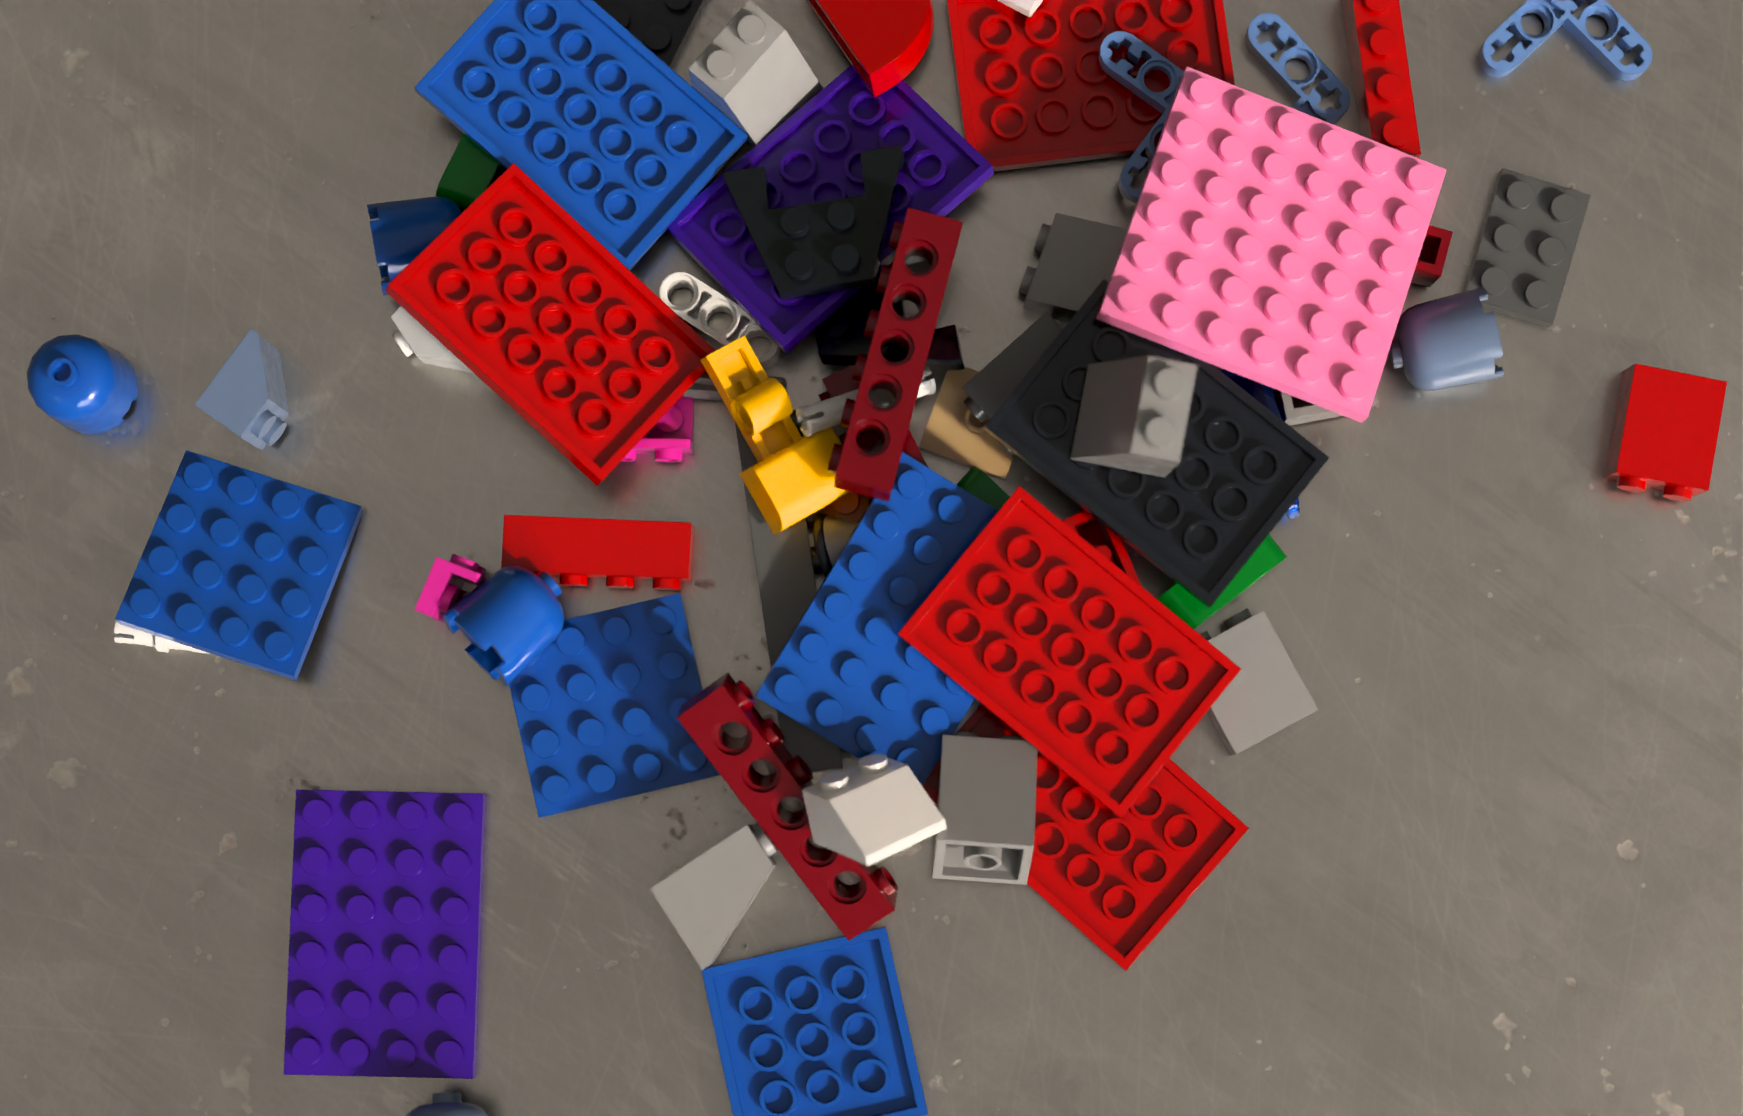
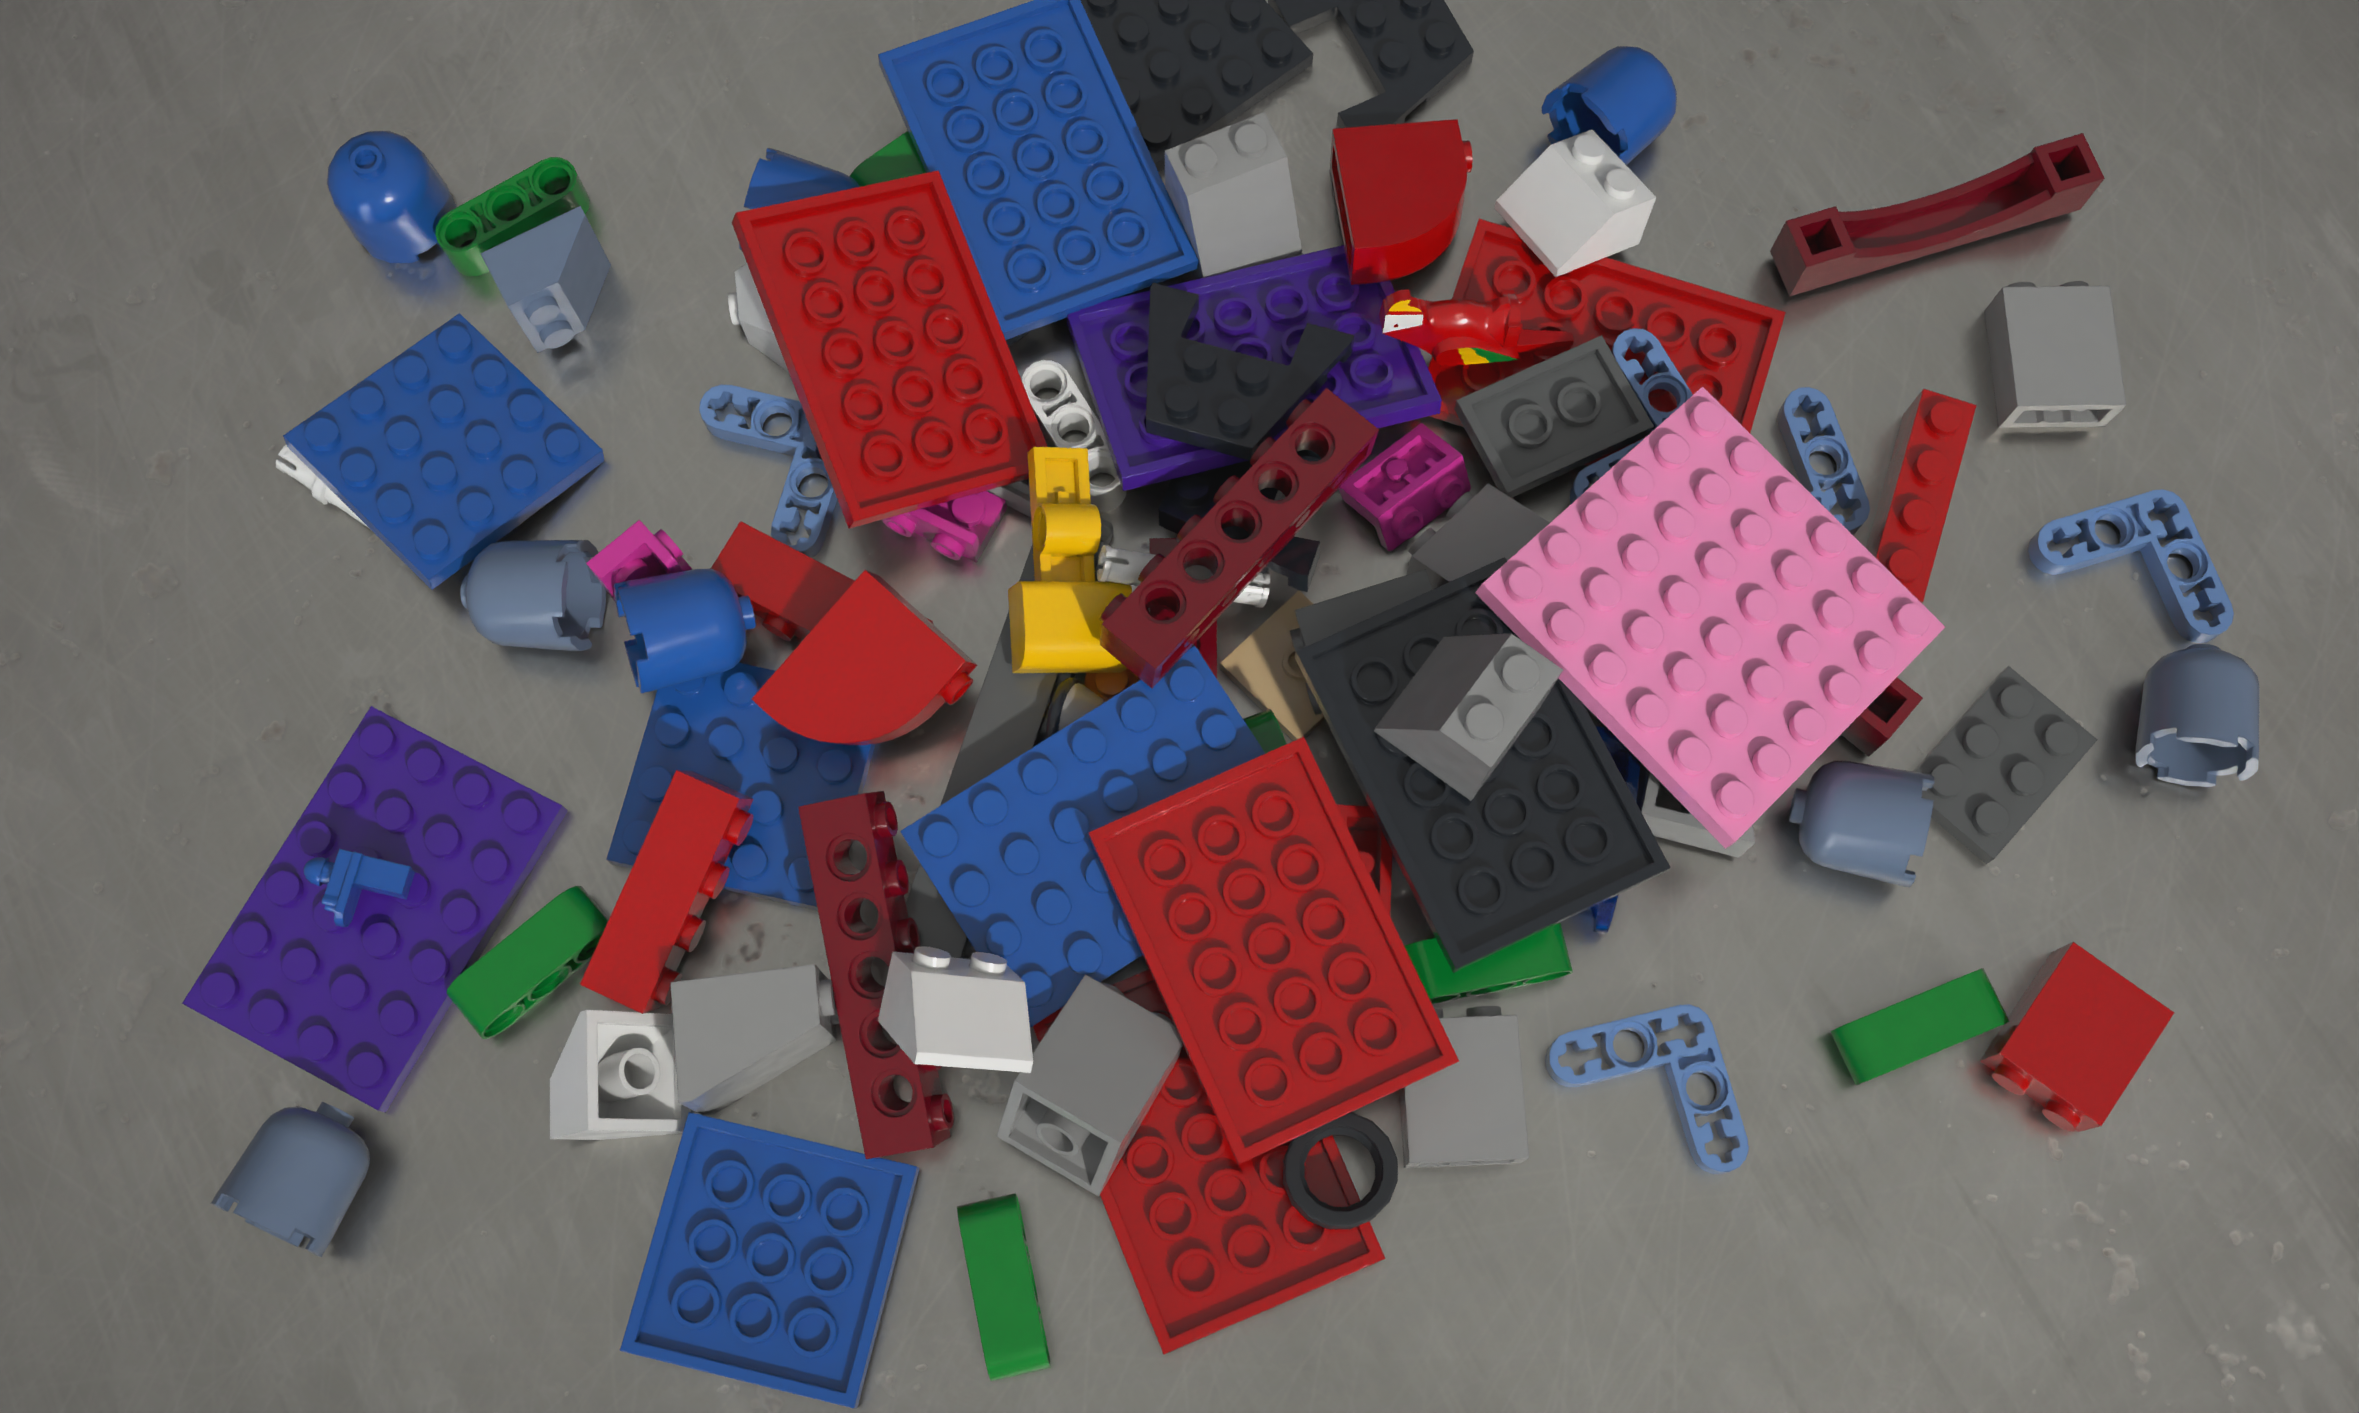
camera: 25 degrees right, 10 degrees down
none -> blue piece [303,849,415,927]
none -> green beam [435,157,590,276]
none -> green beam [446,886,609,1039]
none -> sand blue cylinder [461,540,606,651]
none -> white slope [550,1010,691,1140]
none -> red brick [580,770,754,1014]
none -> medium blue beam [699,384,837,558]
none -> red brick [752,570,977,745]
none -> green beam [957,1193,1051,1381]
none -> black tyre [1283,1112,1398,1229]
none -> dark pink bracket [1339,423,1471,551]
none -> red animal [1379,289,1574,367]
none -> dark grey plate [1454,335,1654,498]
none -> medium blue beam [1545,1004,1749,1174]
none -> green beam [1830,968,2010,1085]
none -> sand blue cylinder [2135,644,2259,787]

